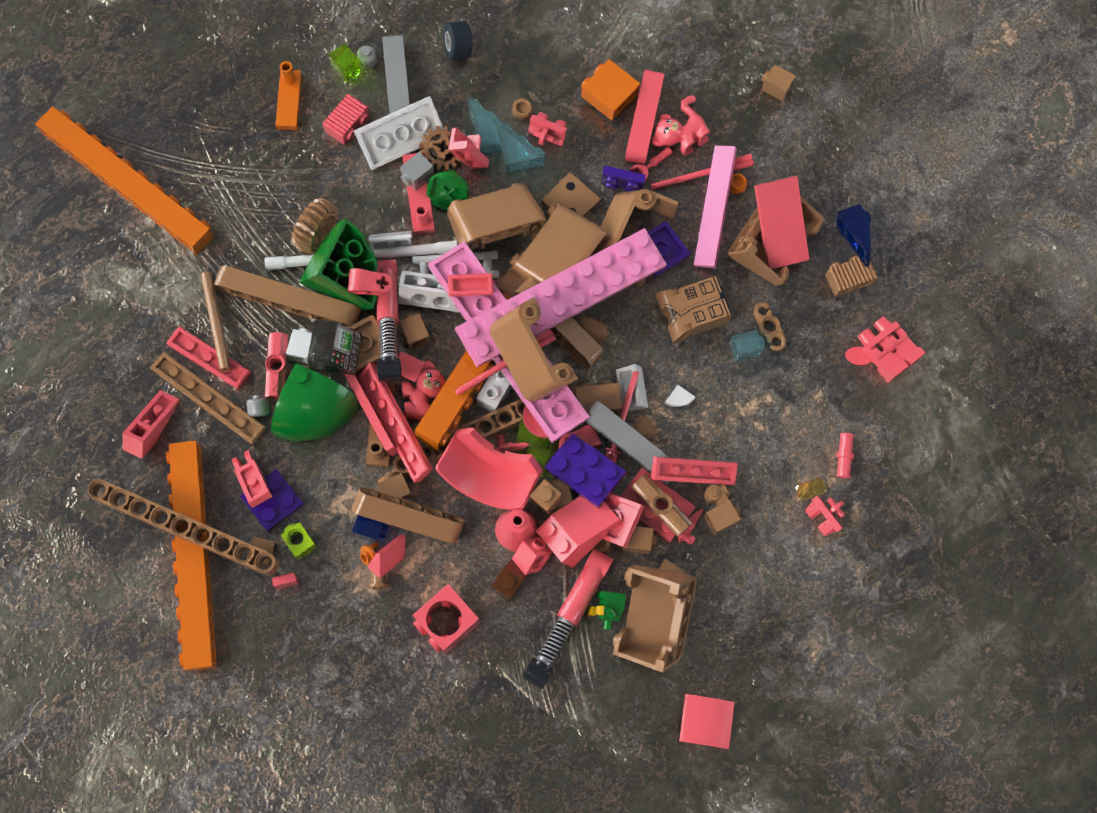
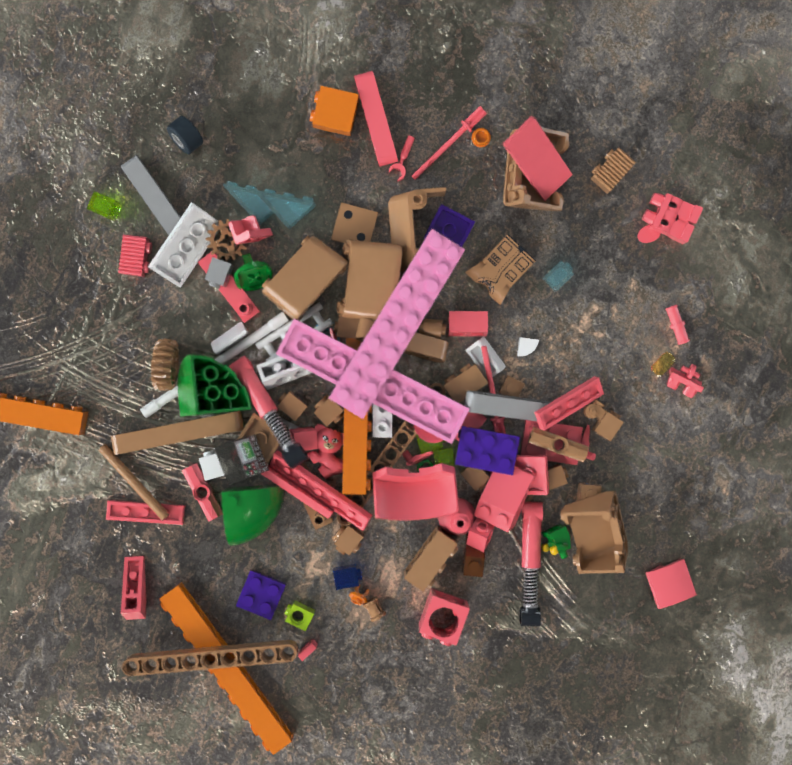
camera: 25 degrees left, 15 degrees up
medium nougat tile [150,352,267,446] -> none
coral hinge [231,450,273,508] -> none
medium nougat plate [246,536,277,565] -> none
light grey piece [247,395,270,417] -> none
orange piece [276,61,302,130] -> none
coral piece [348,268,393,296] -> none
medium nougat beam [352,487,465,543] -> none
light grey piece [357,45,378,69] -> none
coral slope [368,534,405,578] -> none
coral tile [448,273,493,297] -> none
coral piece [455,328,556,395] -> none
medium nougat windscreen [490,297,578,402] -> none
medium nougat tile [512,99,532,121] -> none
coral hips [527,112,567,147] -> none
medium nougat brick [530,479,563,515] -> none
dark purple plate [601,165,646,191] -> none
coral animal [651,95,711,156] -> none
bright pink tile [694,146,737,268] -> none
medium nougat piece [753,302,786,351] -> none
medium nougat brick [761,64,796,101] -> none
clear blue slope [836,204,871,267] -> none
none -> medium nougat brick [314,395,344,426]
none -> medium nougat brick [404,526,458,592]
none -> coral hinge [448,311,488,336]

